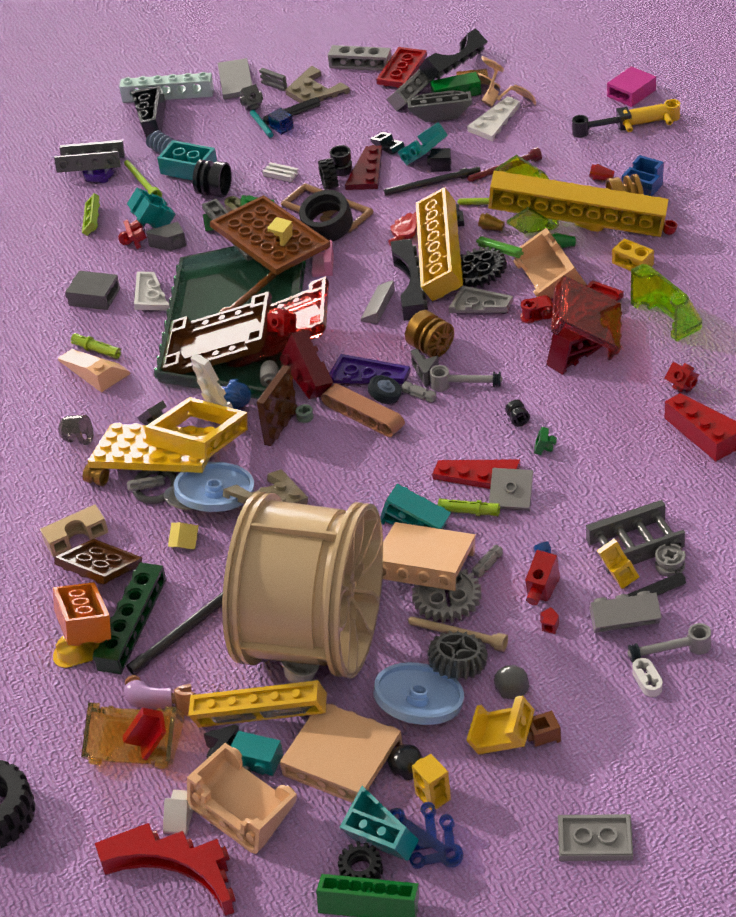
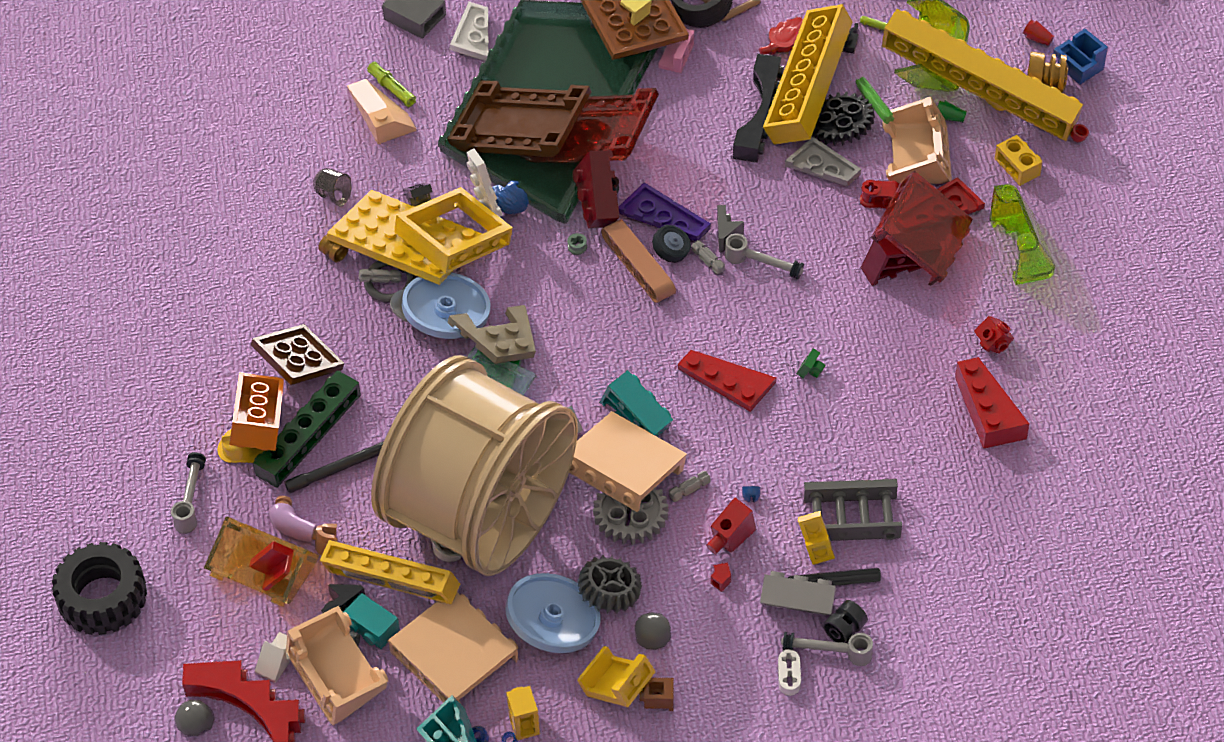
camera: 15 degrees right, 10 degrees up
tan arch [40,505,108,557] -> none
light yellow panel [168,522,198,549] -> none
dark orange piece [218,272,277,313] -> none
reddish brown plate [256,365,298,446] -> none
light grey brick [260,360,279,387] -> none
red brick [267,309,297,336] -> none
light grey slope [361,280,395,323] -> none
black hair [387,744,423,780] -> none
pearl gold wheel [405,310,455,357] -> none
tan piece [408,616,508,652] -> none
lime pin [438,498,500,517] -> none
pearl gold cone [478,213,505,231] -> none
light grey plate [489,468,534,511] -> none
black wheel [505,399,530,427] -> none
light grey wheel [655,544,686,577] -> none
none -> light grey piece [171,452,206,533]
none -> dark grey hair [174,700,215,736]
none -> black wheel [823,600,868,643]

